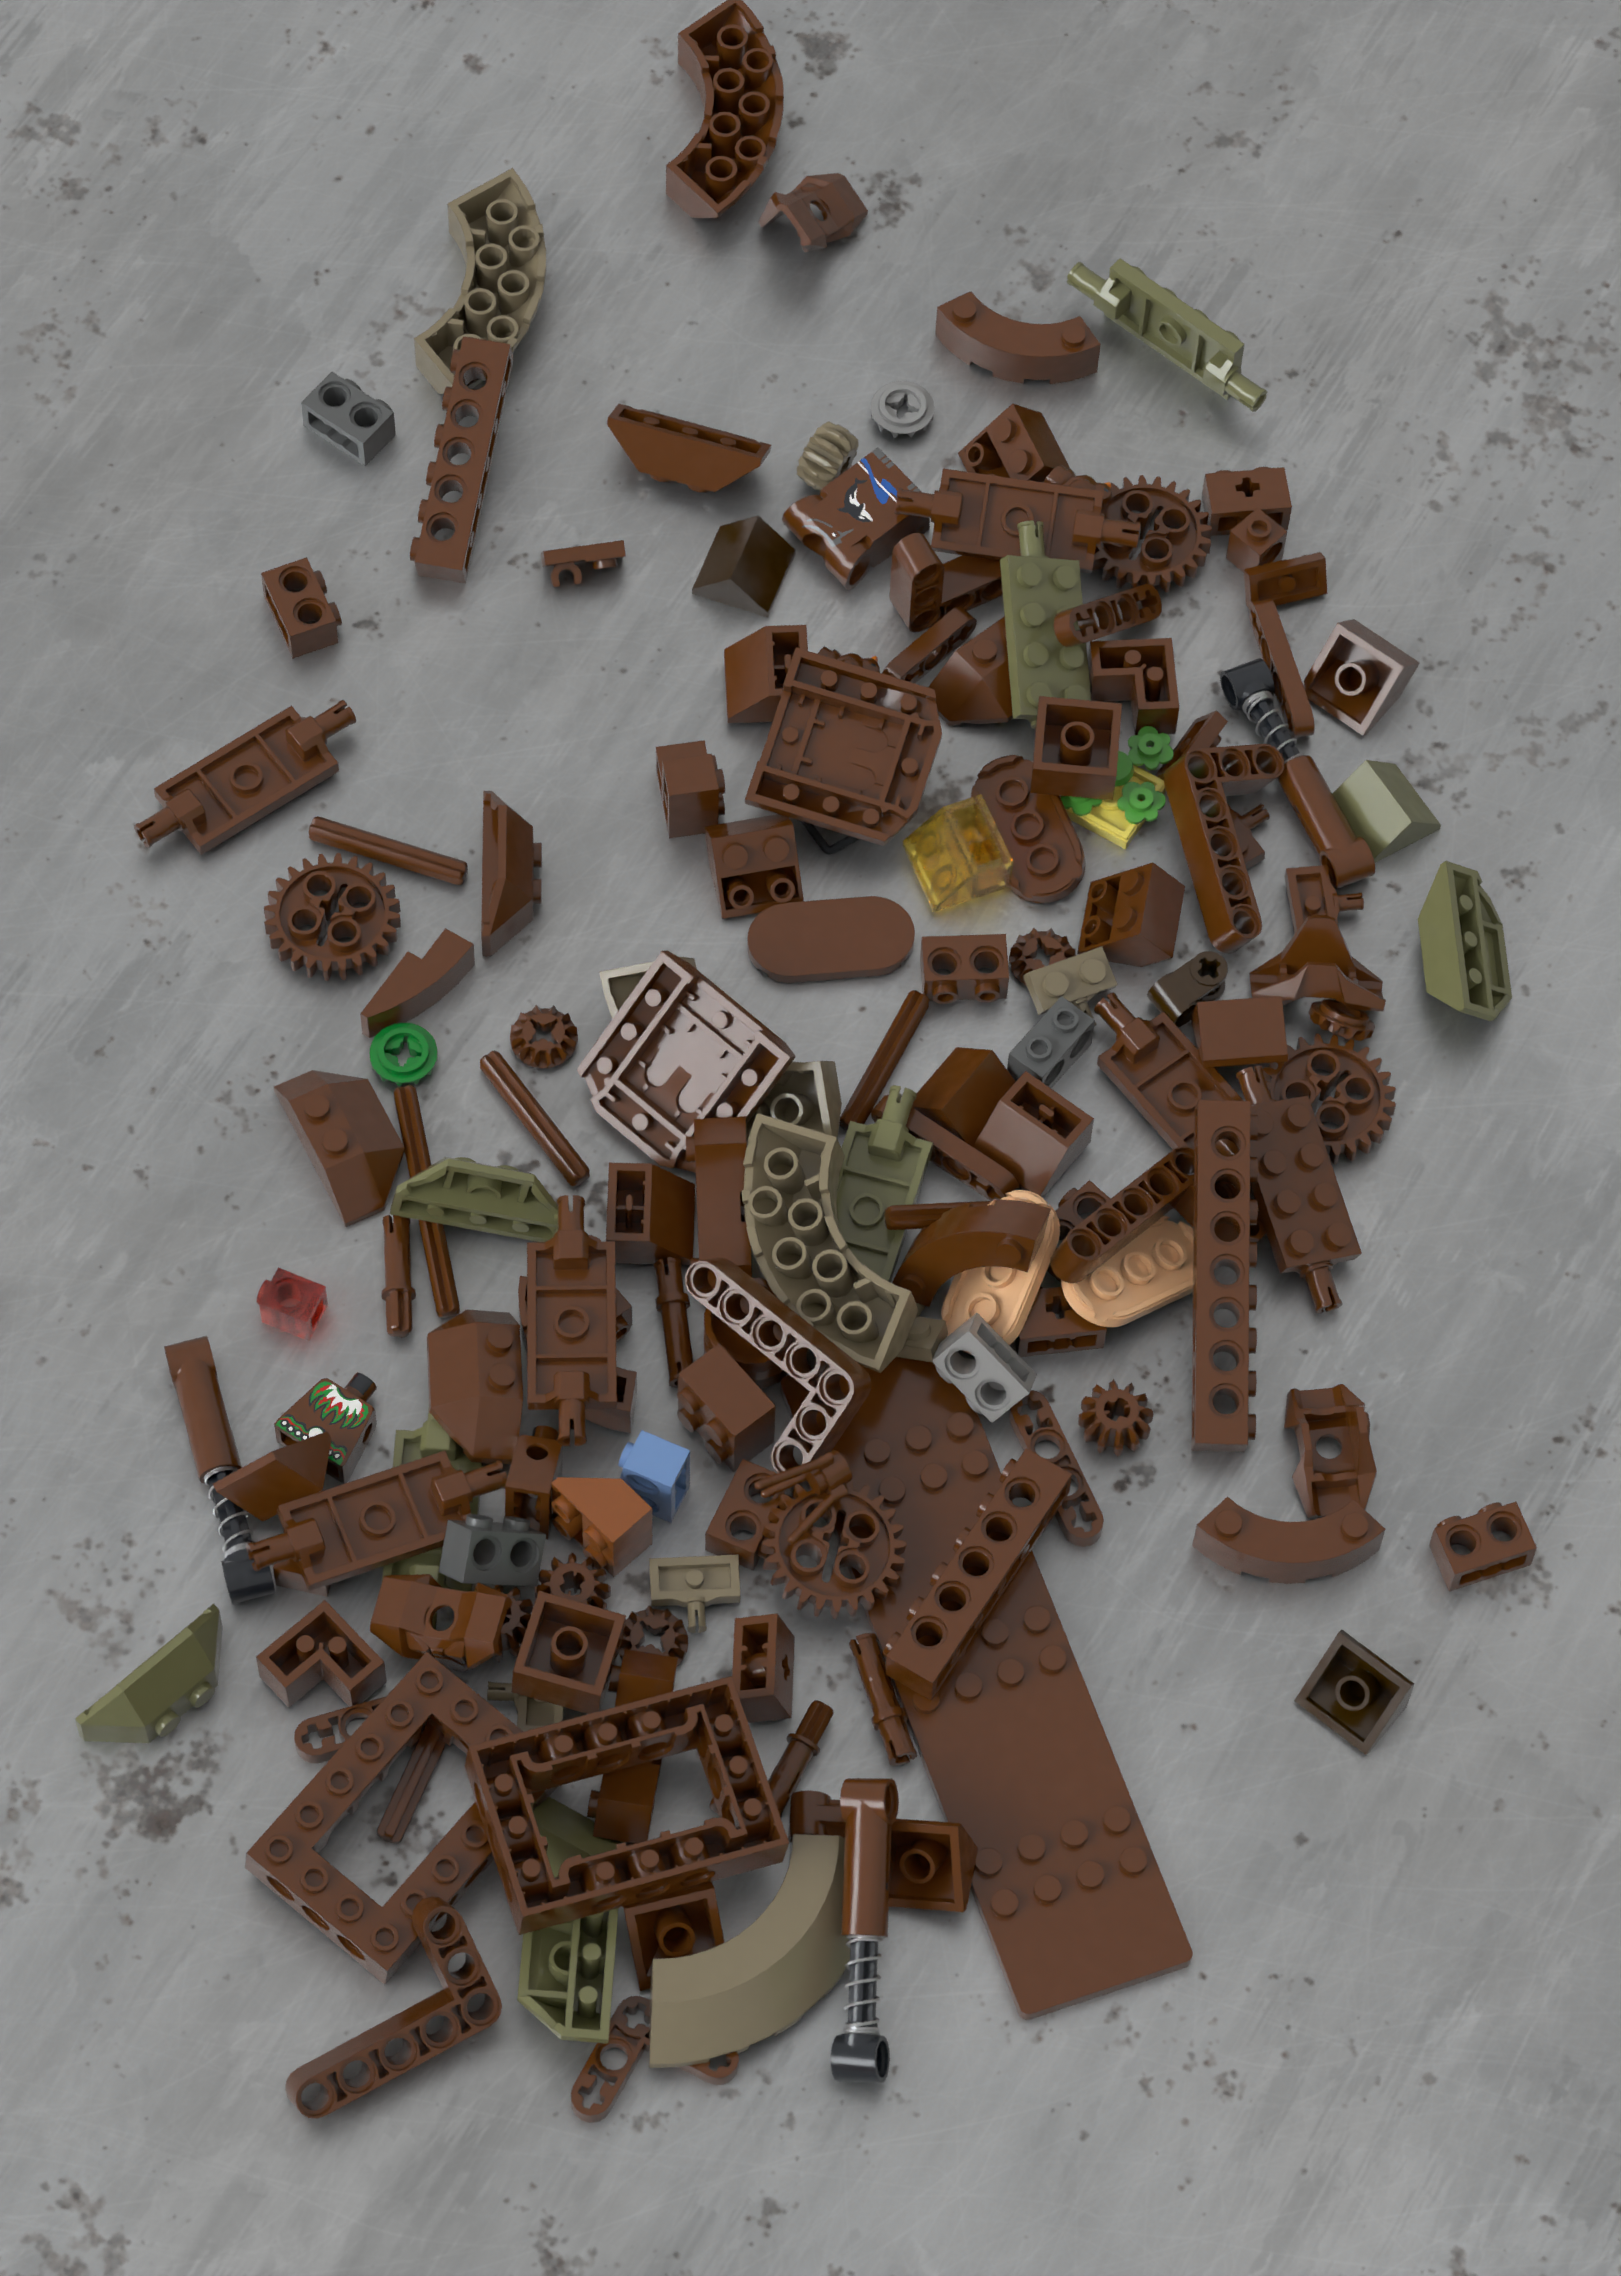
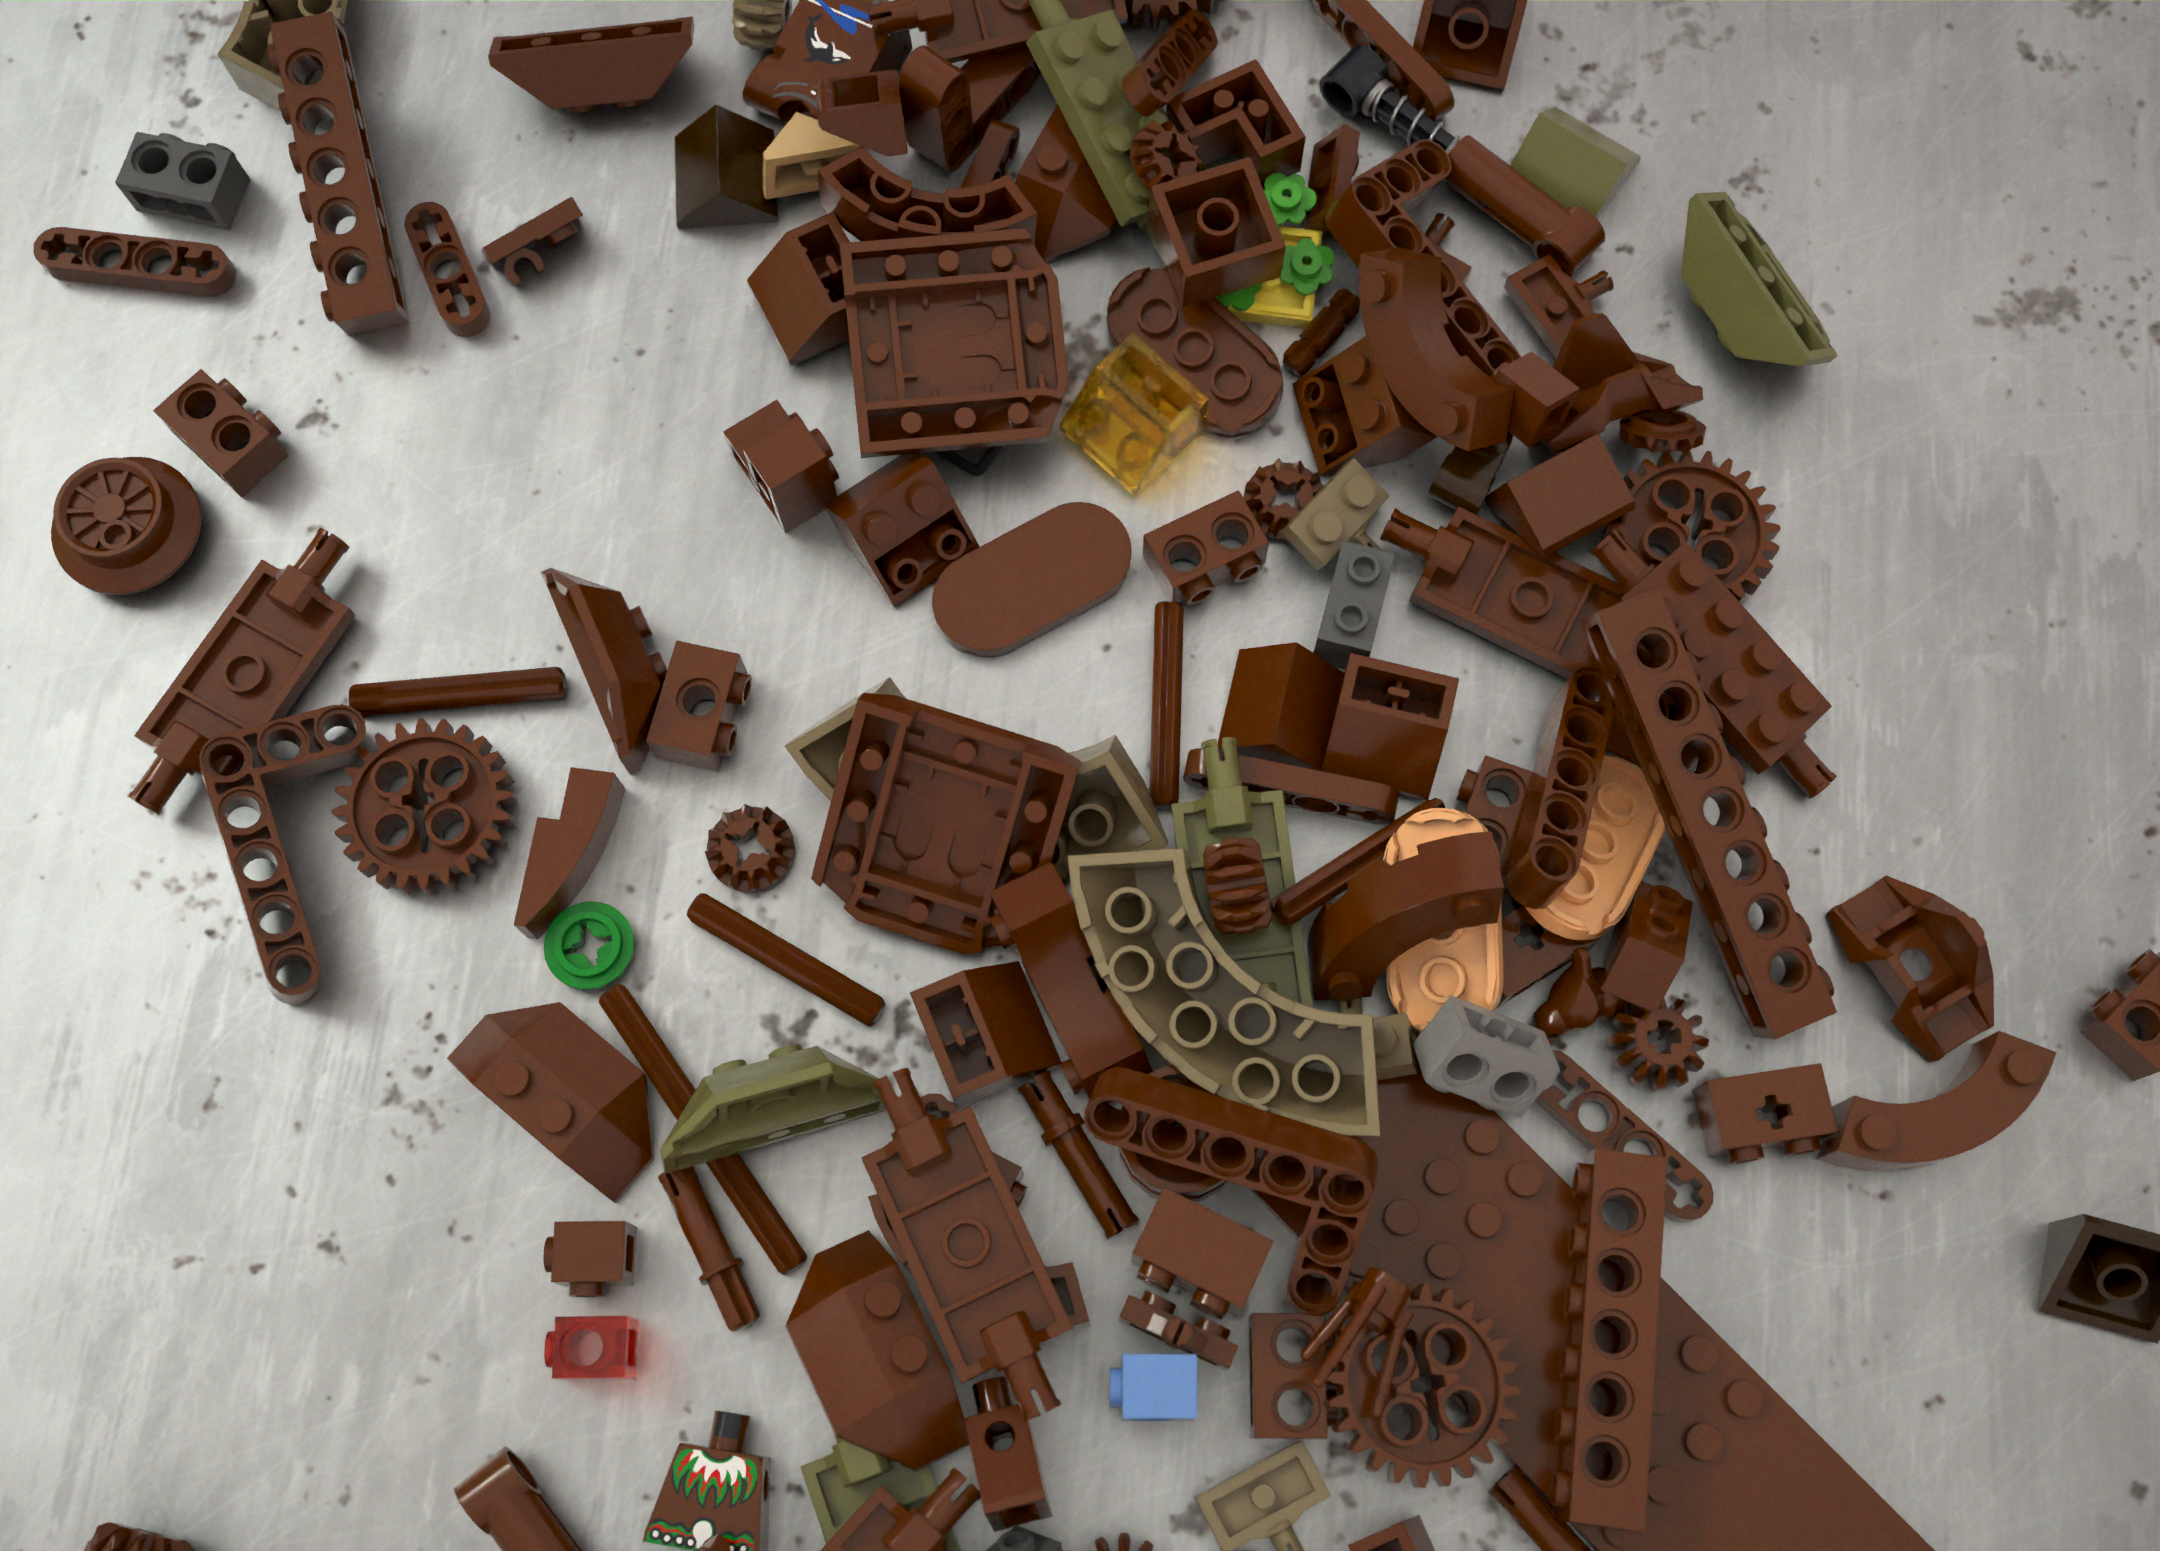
camera: 20 degrees left, 10 degrees up
dark orange slope [551,1477,653,1577] -> none
none -> reddish brown beam [33,227,236,297]
none -> reddish brown wheel [51,457,202,595]
none -> reddish brown beam [199,704,366,1005]
none -> reddish brown beam [404,202,491,337]
none -> reddish brown brick [543,1221,637,1297]
none -> reddish brown brick [646,640,752,772]
none -> tan slope [763,112,860,199]
none -> reddish brown tile [817,69,908,156]
none -> reddish brown brick [818,146,1038,245]
none -> reddish brown plate [1119,1291,1239,1371]
none -> reddish brown gear [1130,120,1208,191]
none -> reddish brown gear [1203,837,1273,936]
none -> reddish brown axle [1282,288,1360,376]
none -> reddish brown brick [1359,247,1514,451]
none -> reddish brown brick [1491,351,1580,447]
none -> reddish brown animal [1532,947,1628,1043]
none -> reddish brown brick [1601,880,1693,1013]
none -> reddish brown brick [1693,1063,1838,1164]

